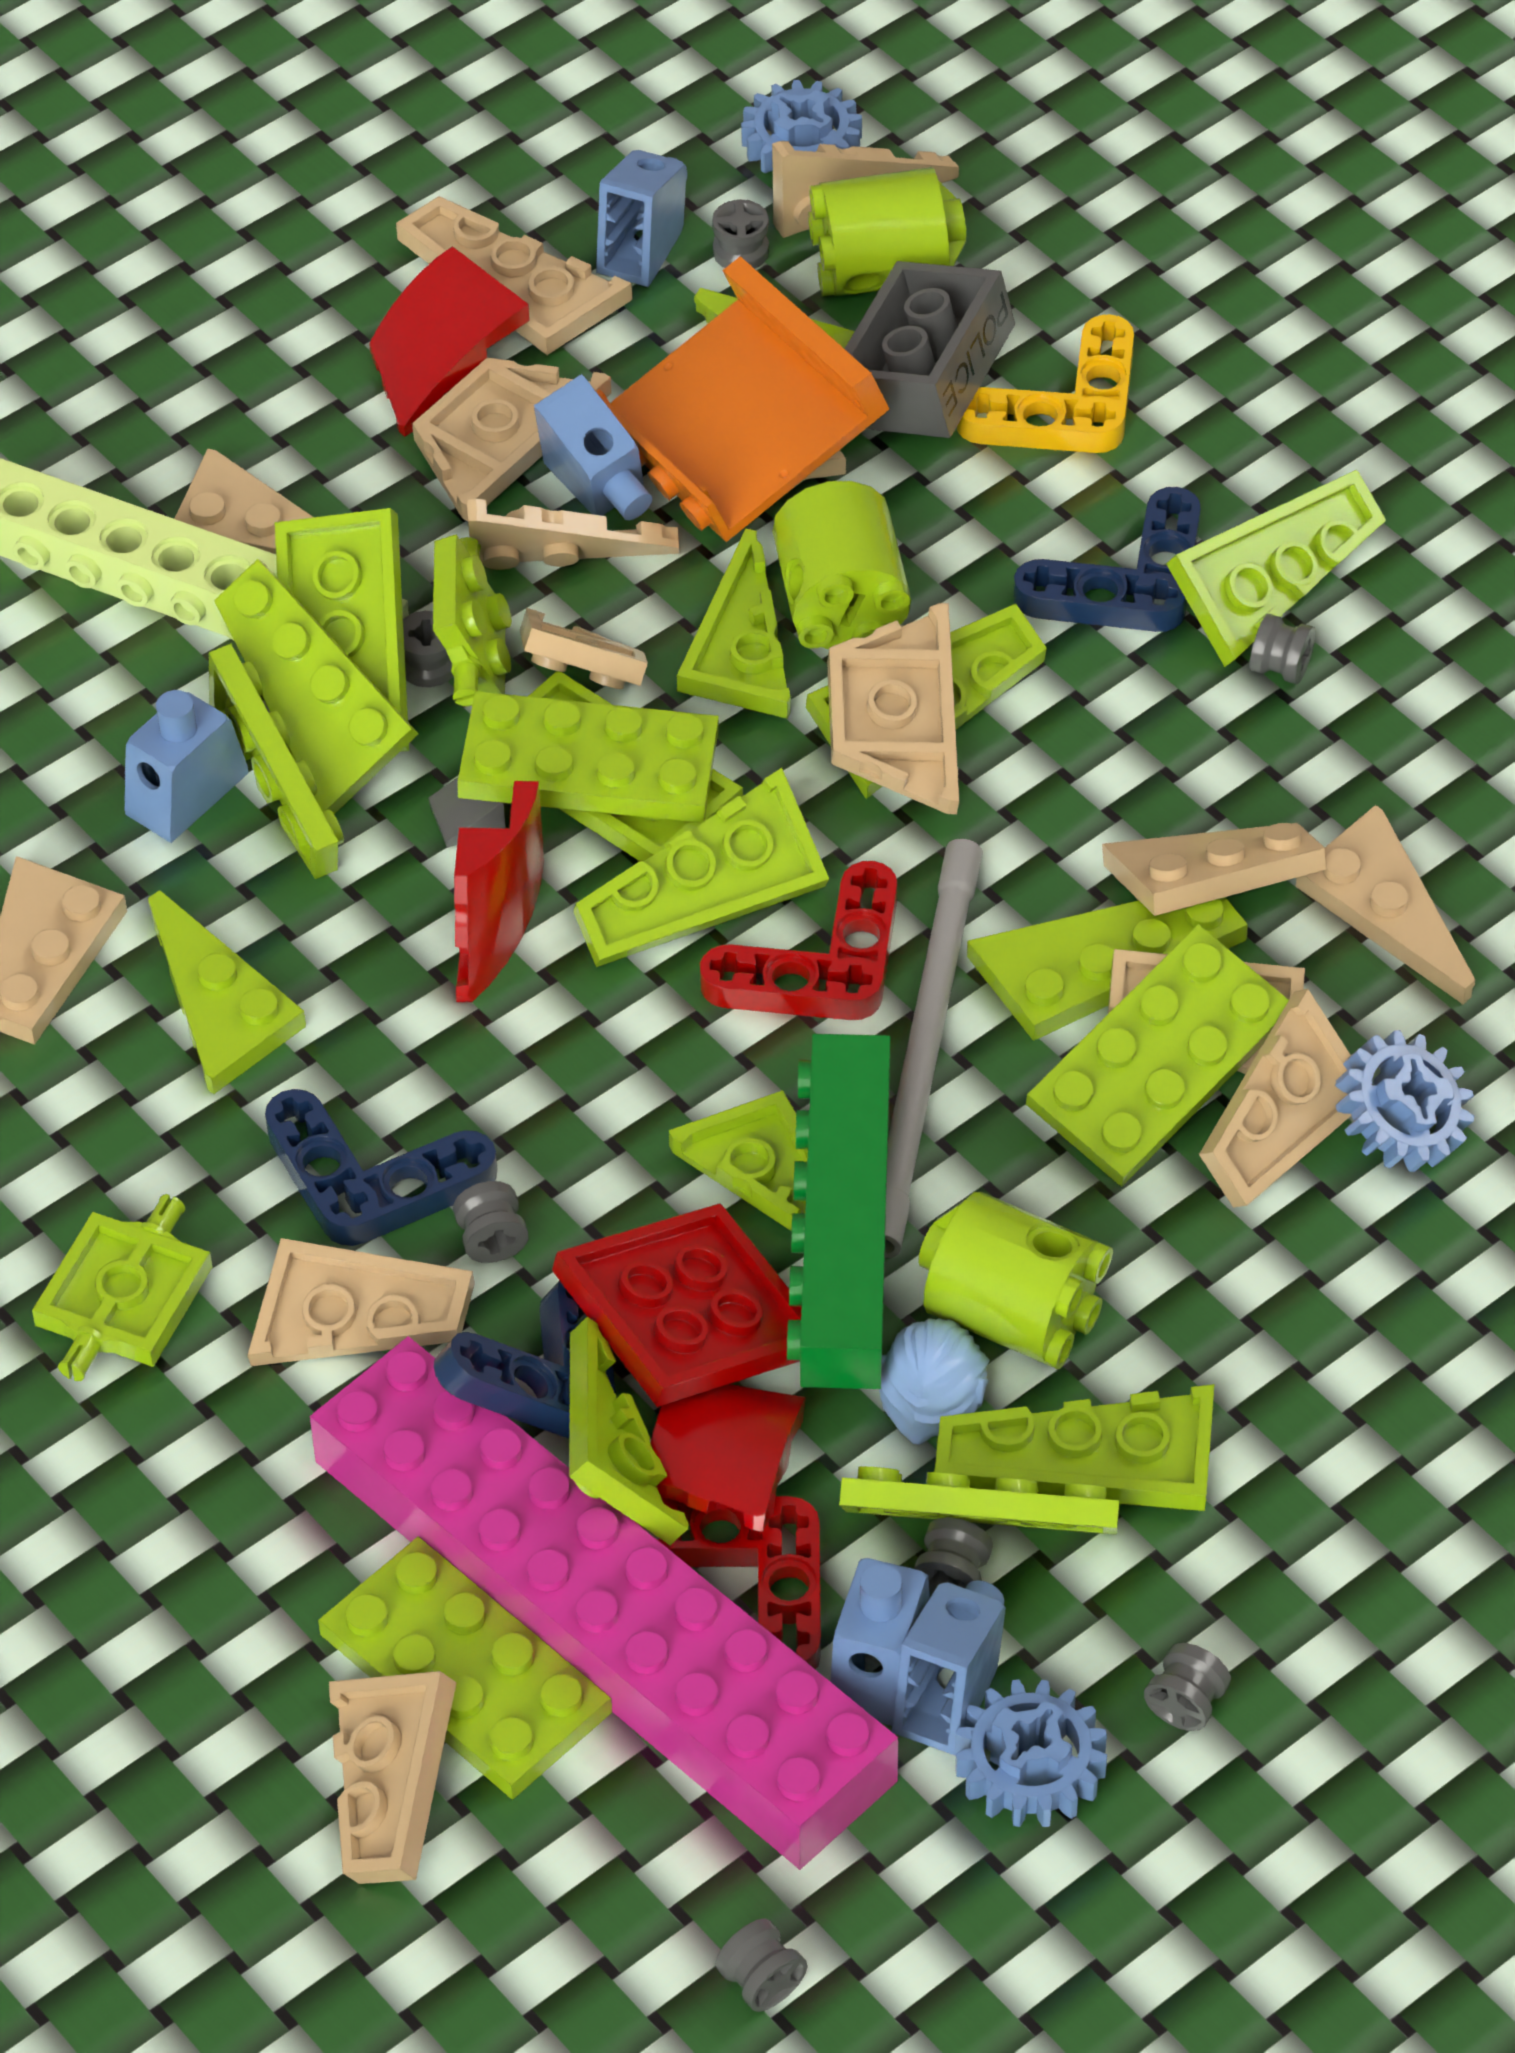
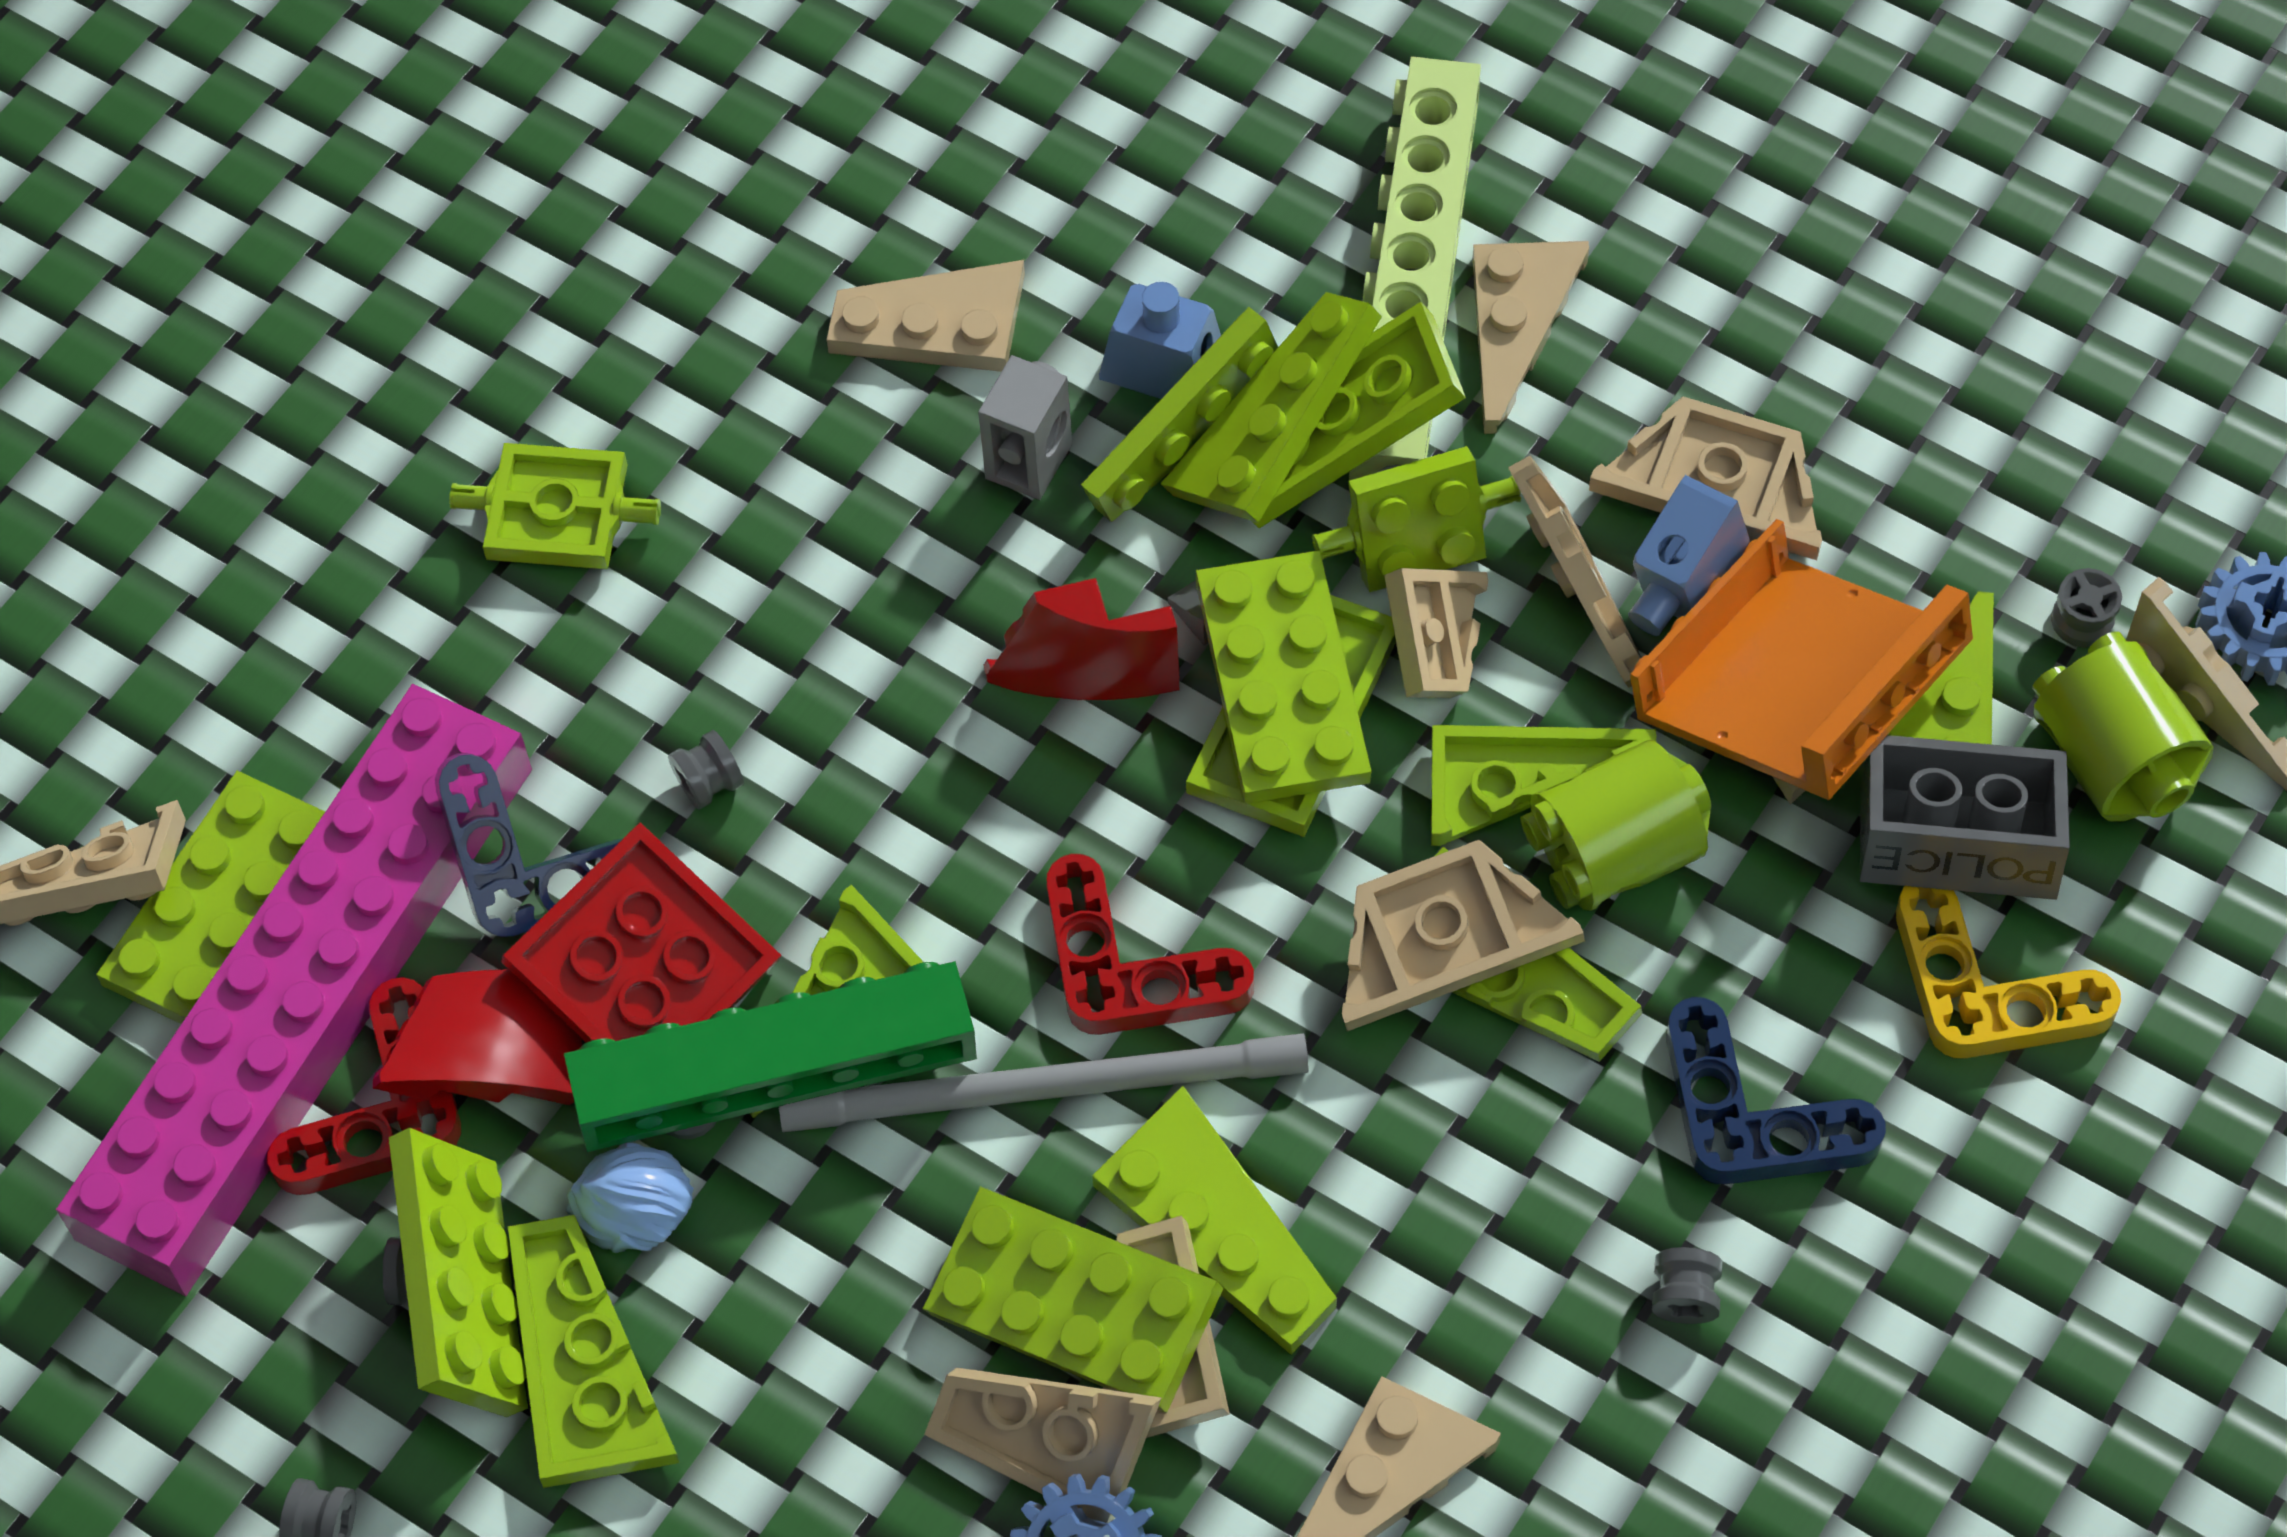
camera: 75 degrees right, 10 degrees up
lime wing [148,890,306,1094] -> none
tan wing [248,1238,475,1366] -> none
dark blue beam [265,1089,497,1246] -> none
red slope [369,246,530,437] -> none
tan wing [396,196,632,355] -> none
lime wing [569,1317,688,1545] -> none
lime wing [573,768,829,967] -> none
medium blue torso [596,150,688,287] -> none
medium blue torso [830,1558,930,1726] -> none
medium blue torso [892,1580,1006,1756] -> none
lime cylinder [918,1192,1113,1369] -> none
medium blue gear [955,1679,1107,1827] -> none
tan wing [1102,823,1326,916] -> none
lime wing [1166,469,1386,667] -> none
none -> light grey brick [978,355,1072,500]

